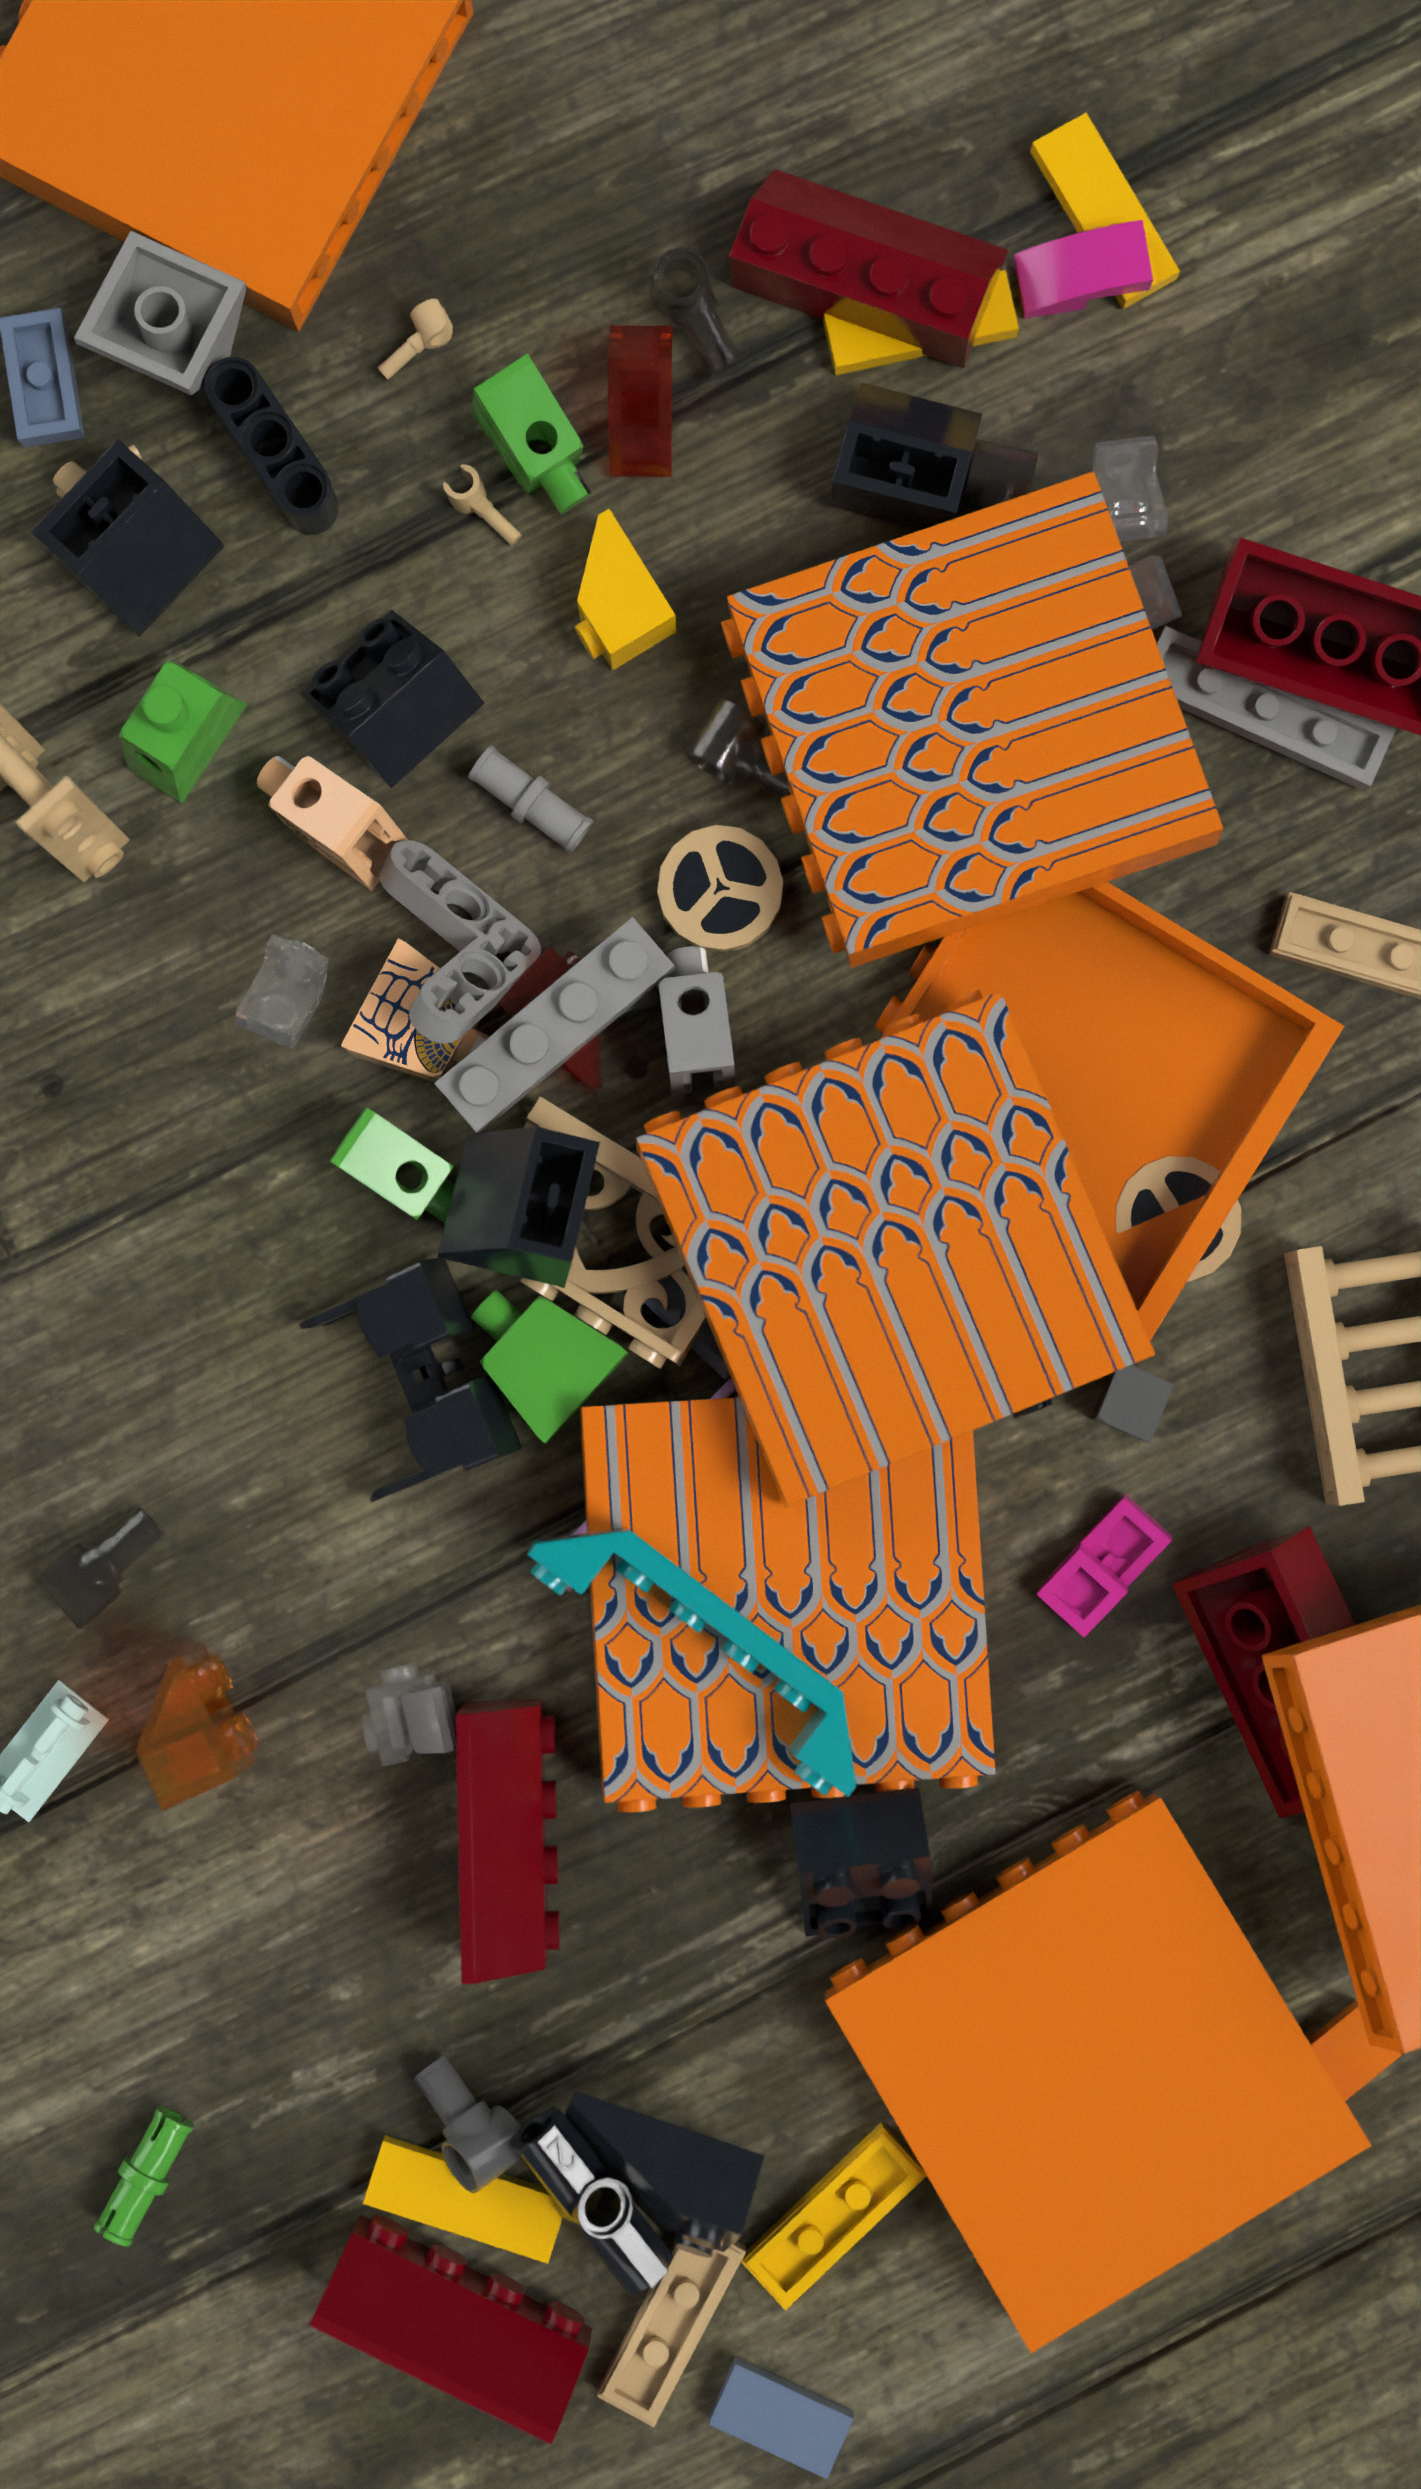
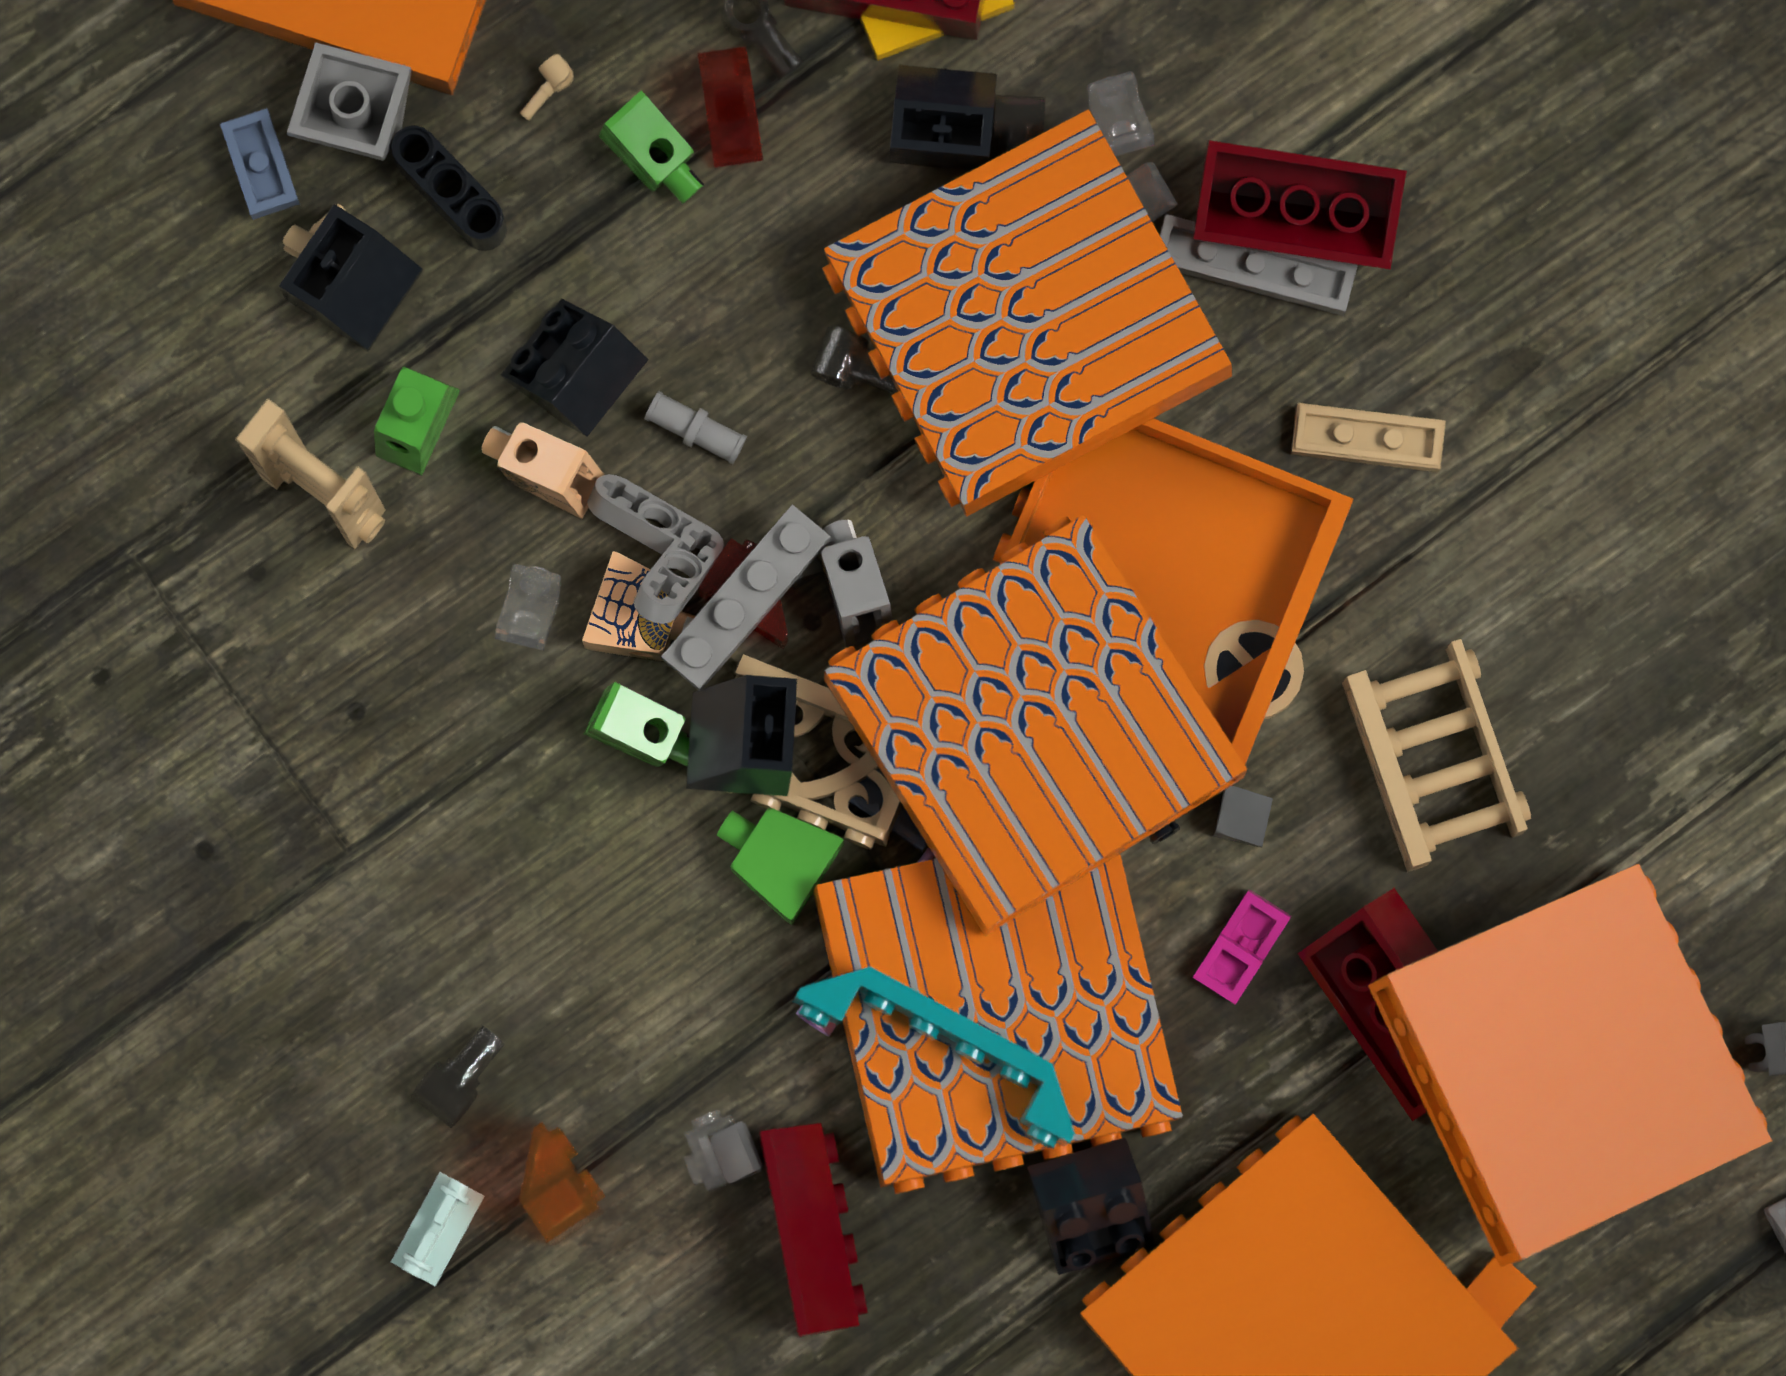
camera: 10 degrees left, 5 degrees down
black piece [299,1258,522,1503] -> none
tan hand [443,464,522,546] -> none
yellow slope [574,509,676,671] -> none
tan tile [657,825,783,952] -> none

